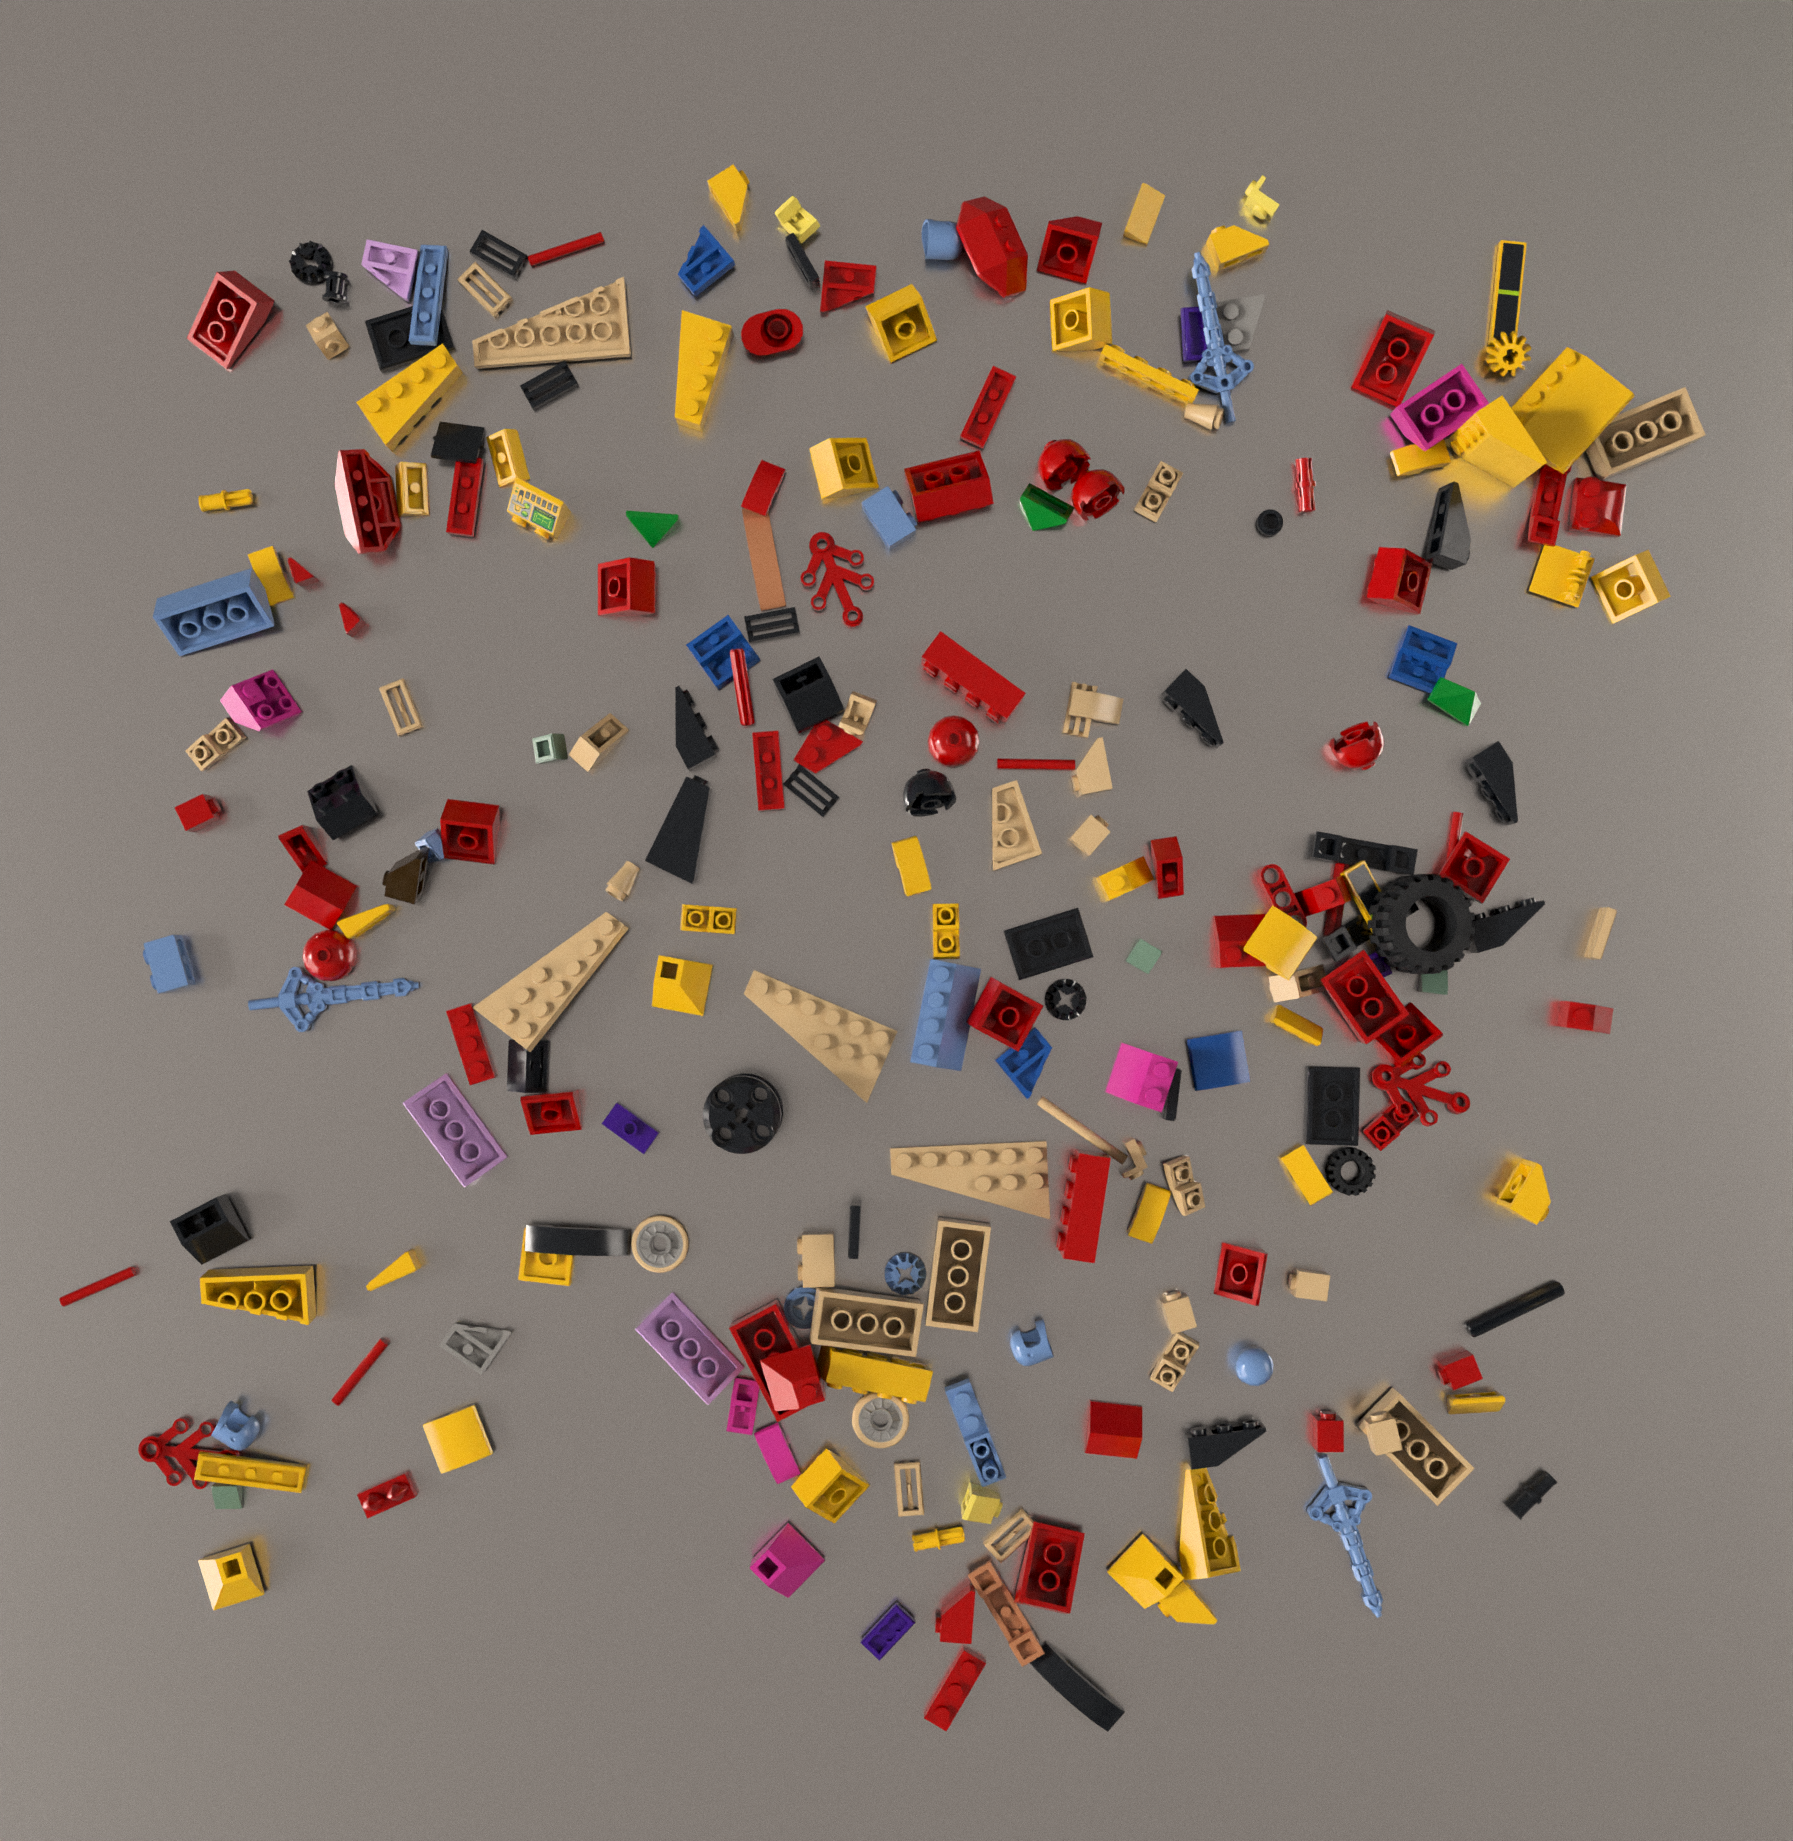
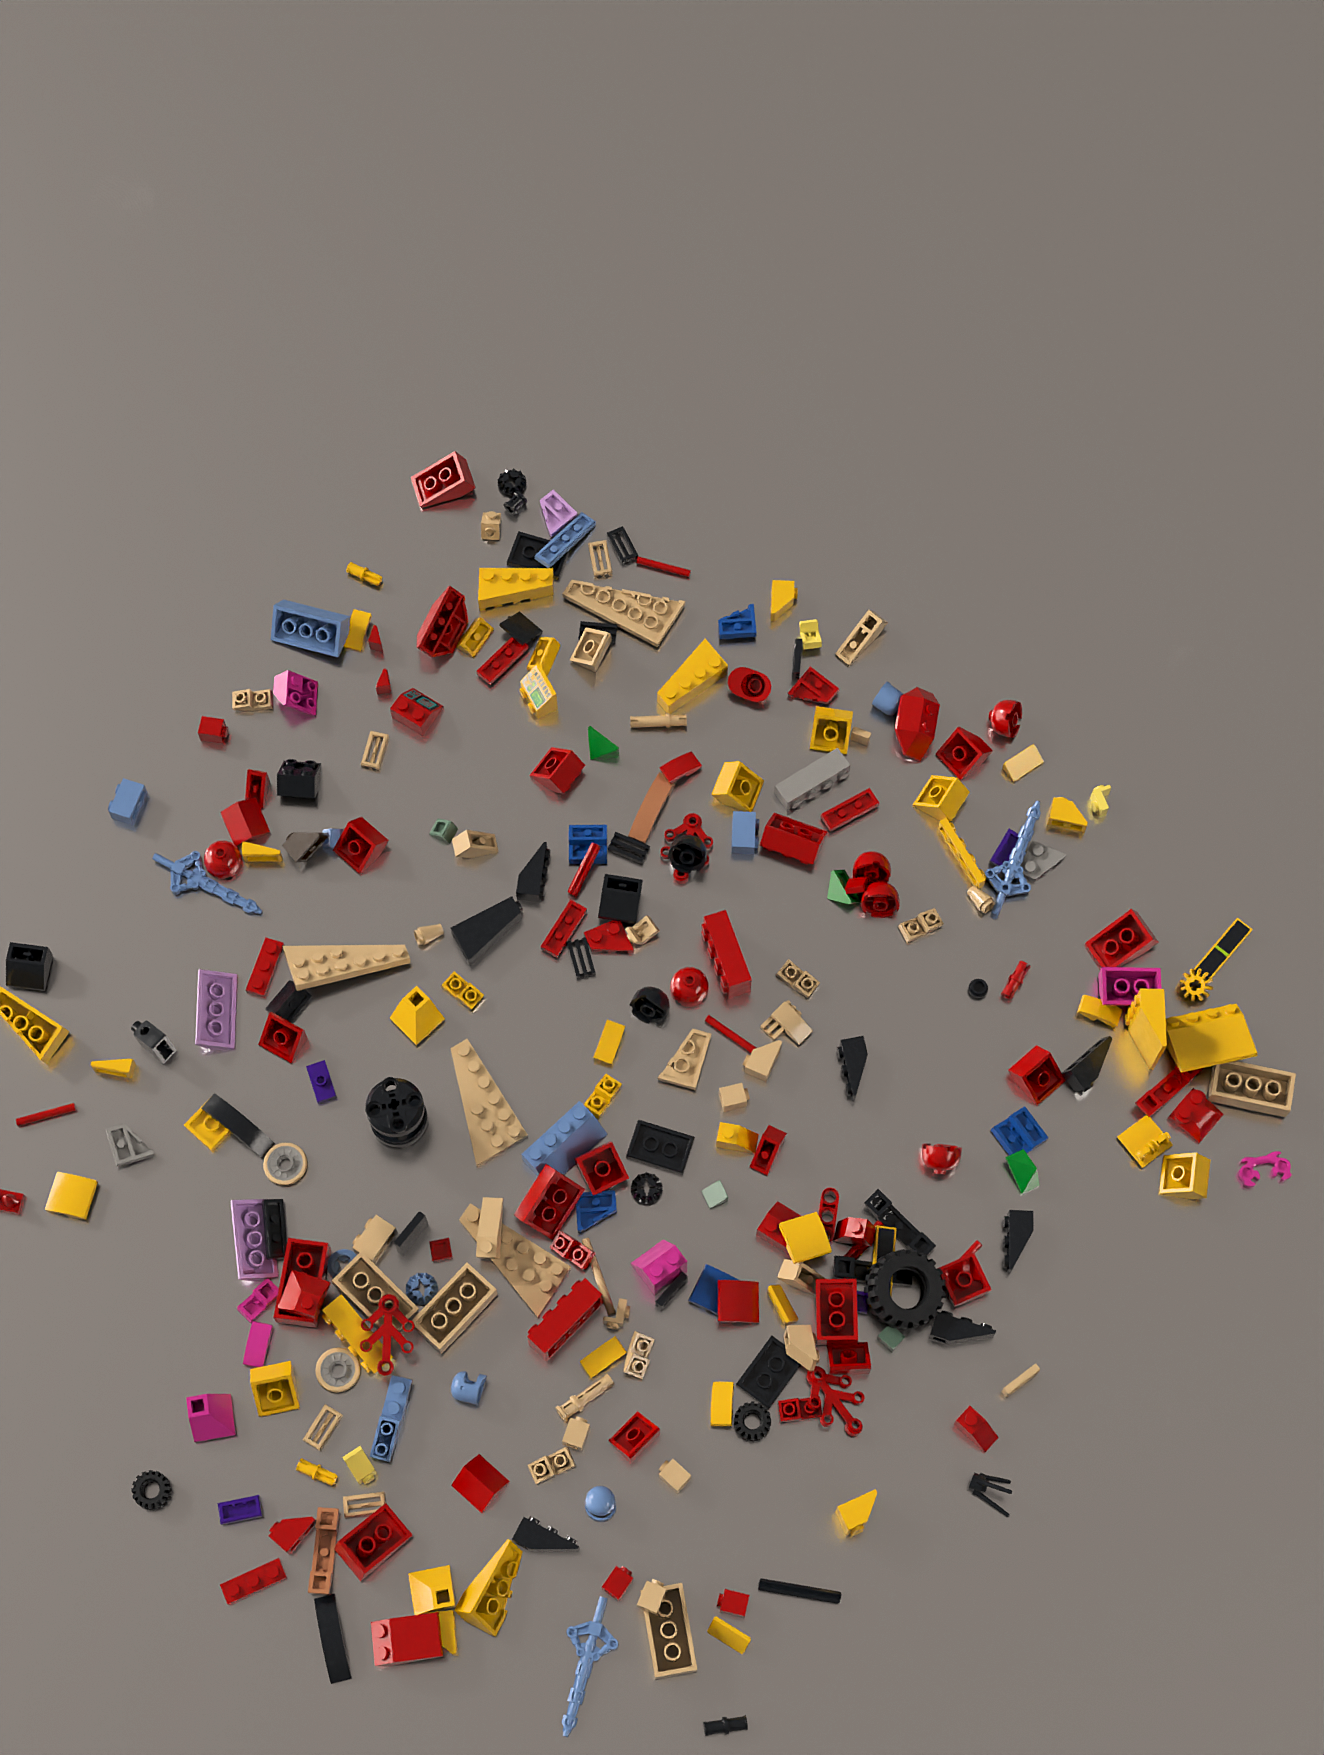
camera: 30 degrees right, 20 degrees down
none -> black torso [131,1020,177,1064]
none -> black tyre [131,1470,172,1510]
none -> black tile [262,1199,287,1260]
none -> red plant [360,1294,415,1376]
none -> red slope [371,1612,443,1667]
none -> red slope [390,688,444,736]
none -> red tile [429,1238,453,1262]
none -> tan slope [476,1197,504,1259]
none -> red slope [514,1164,585,1240]
none -> red slope [550,1230,596,1270]
none -> tan pin [555,1374,615,1423]
none -> tan slope [570,628,612,673]
none -> tan pin [630,713,687,728]
none -> black cylinder [668,834,707,873]
none -> red slope [718,1280,759,1323]
none -> light grey brick [774,748,850,810]
none -> tan slope [776,959,820,998]
none -> tan slope [783,1325,820,1371]
none -> tan slope [835,610,888,665]
none -> red tile [845,876,868,894]
none -> tan tile [850,727,871,746]
none -> black plant [969,1472,1012,1517]
none -> red cylinder [989,700,1022,738]
none -> dark pink helmet [1238,1151,1292,1188]

